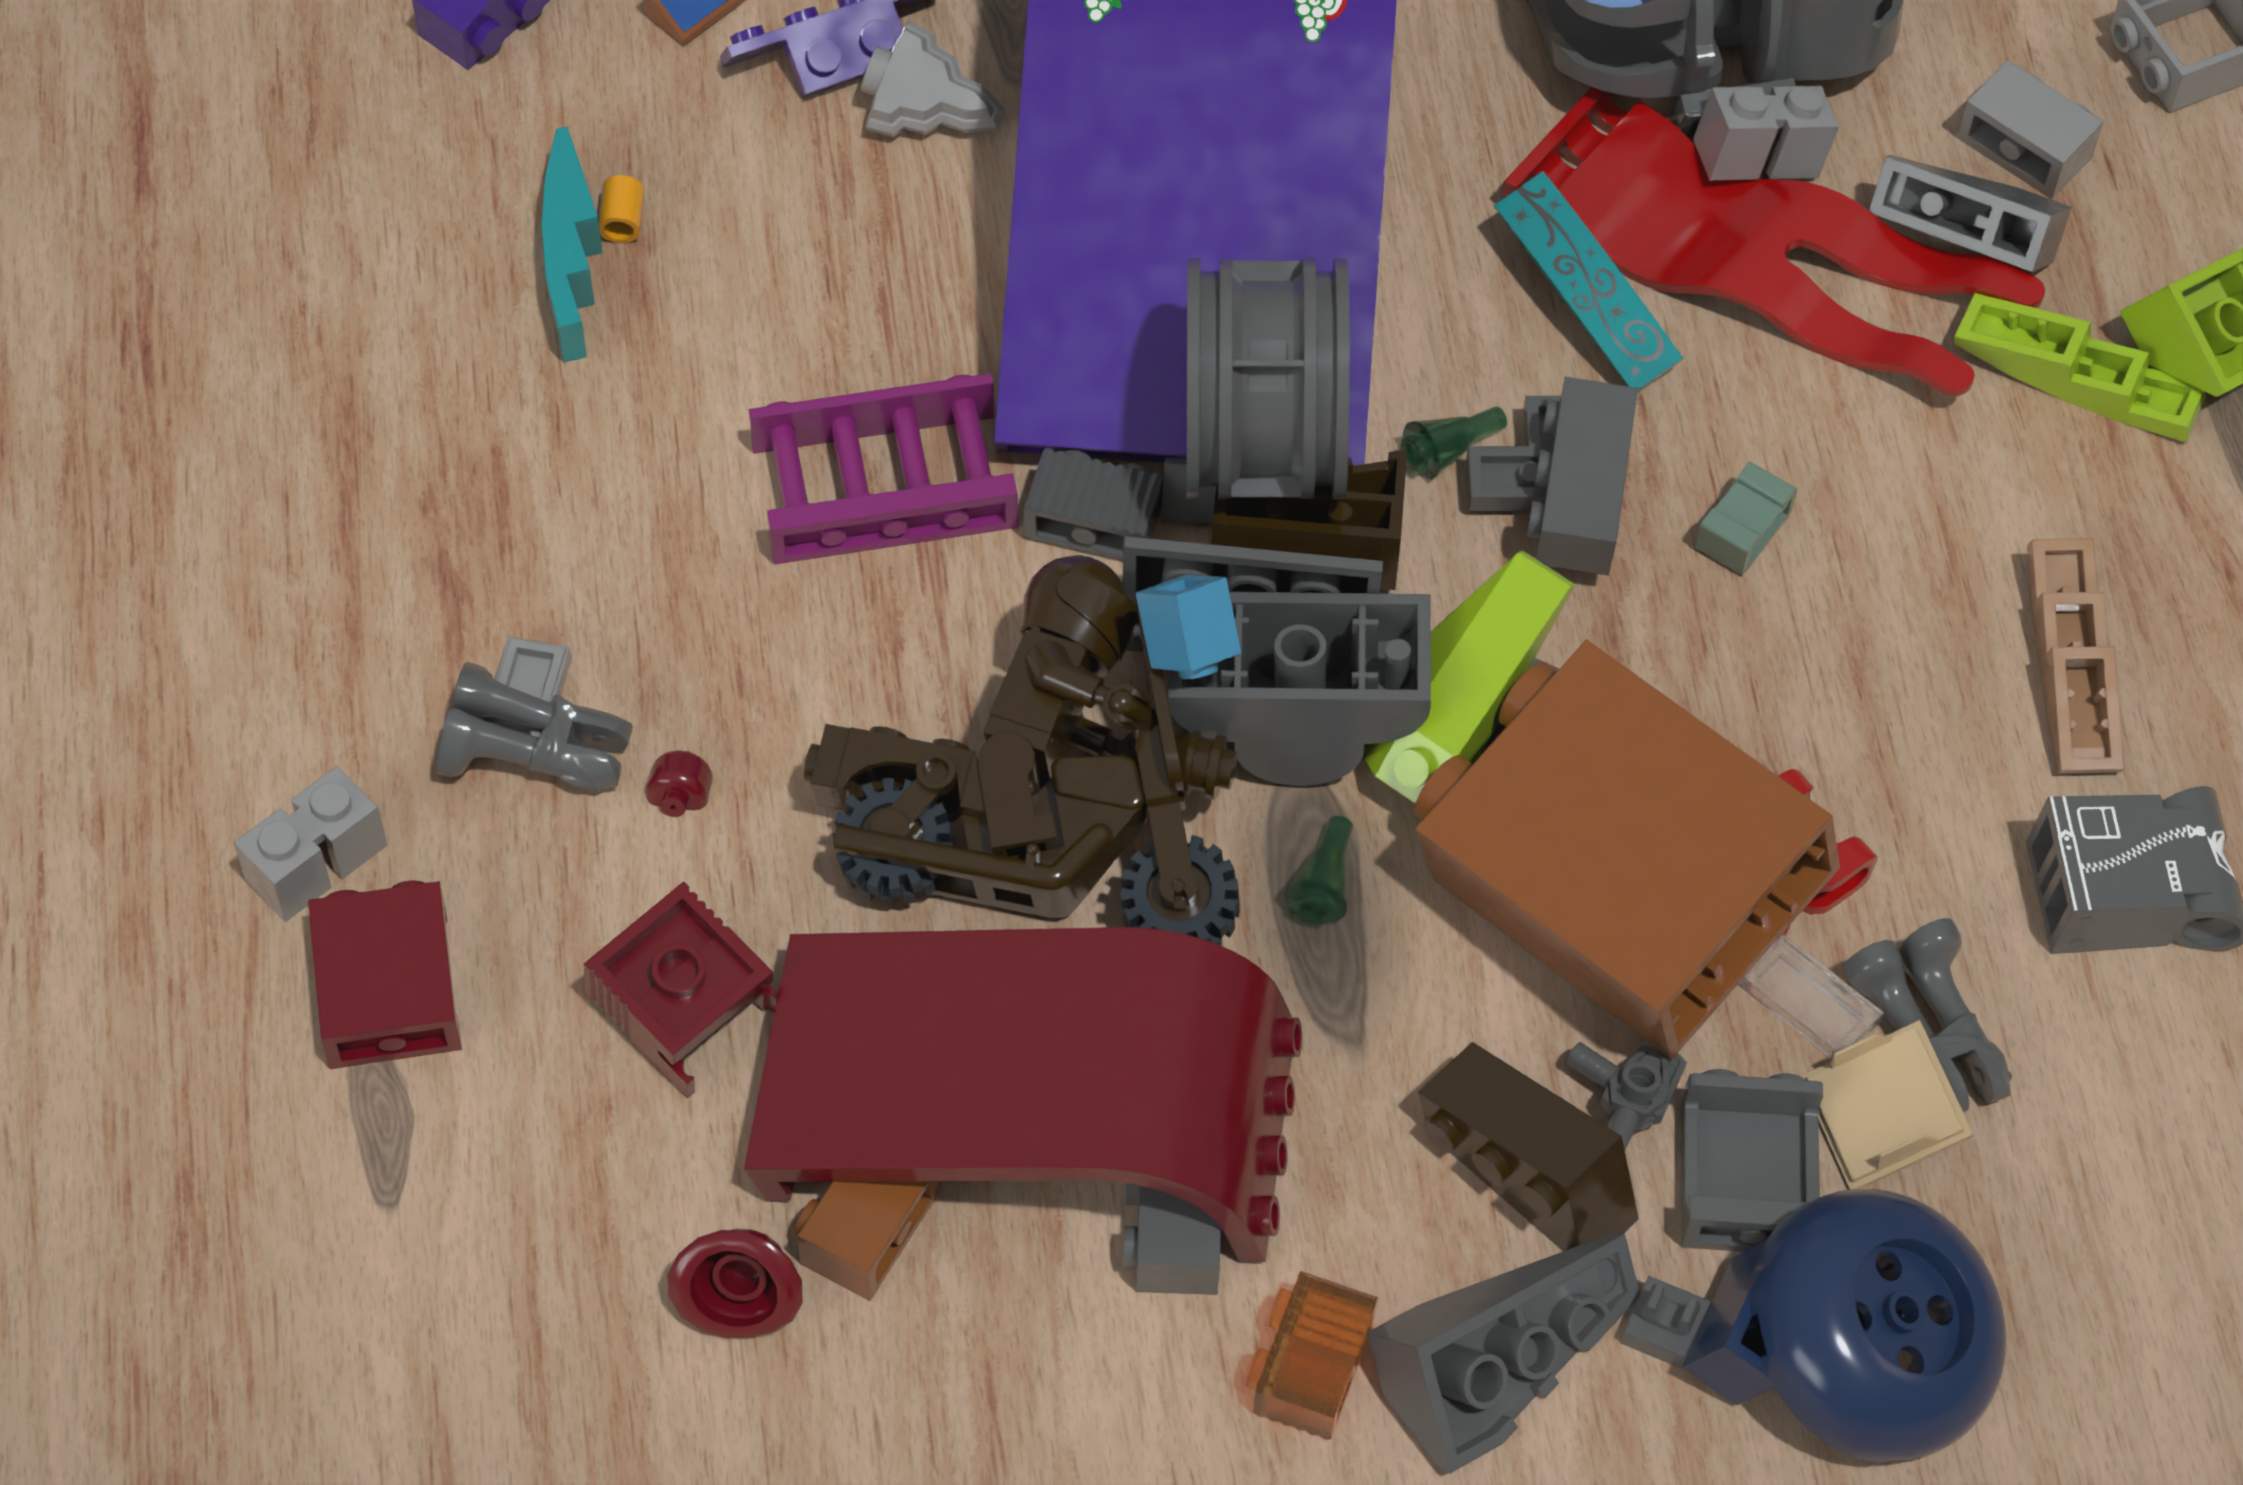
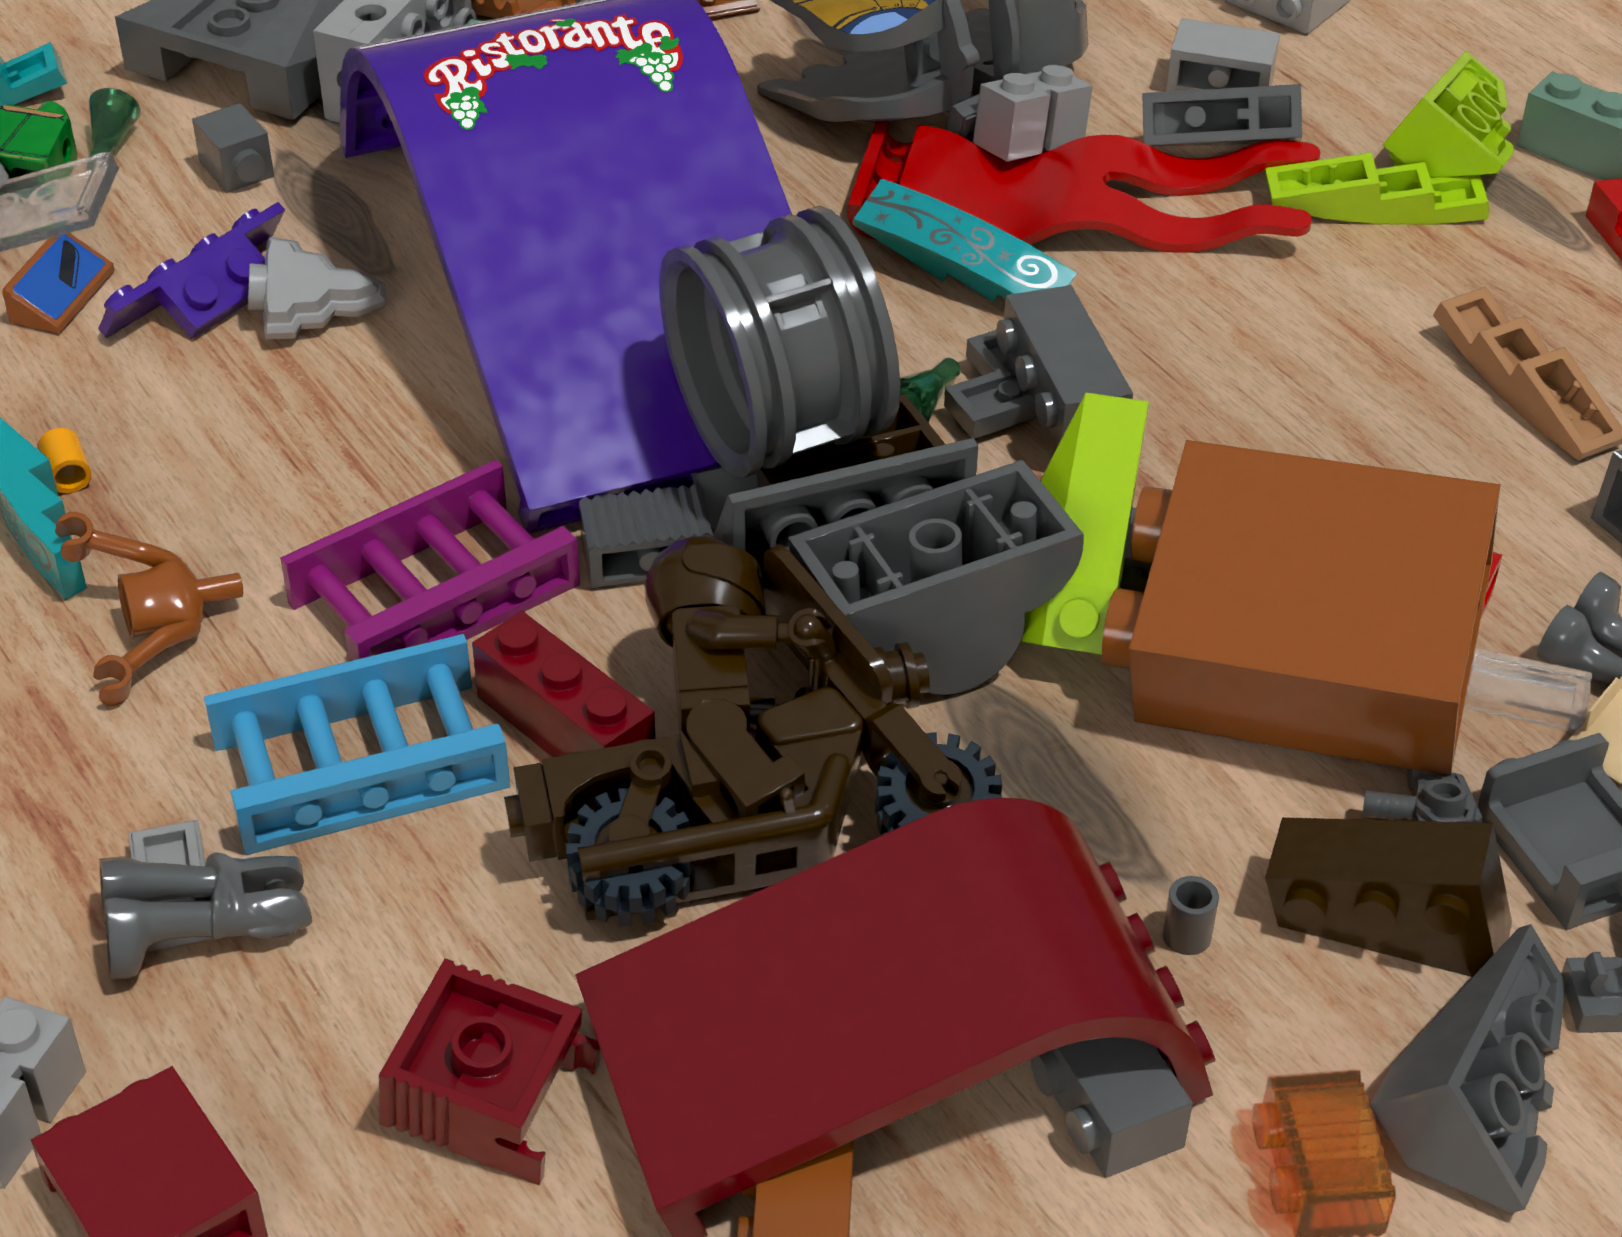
camera: 25 degrees left, 15 degrees down
dark red piece [646,750,713,817] -> none
dark azure brick [1136,575,1242,679] -> none
clear green cone [1284,816,1353,925] -> none
sand green piece [1695,461,1798,576] -> none
none -> dark orange piece [55,512,244,706]
none -> dark azure fence [204,634,511,856]
none -> dark red brick [472,611,656,757]
none -> dark grey hinge [1162,876,1219,955]

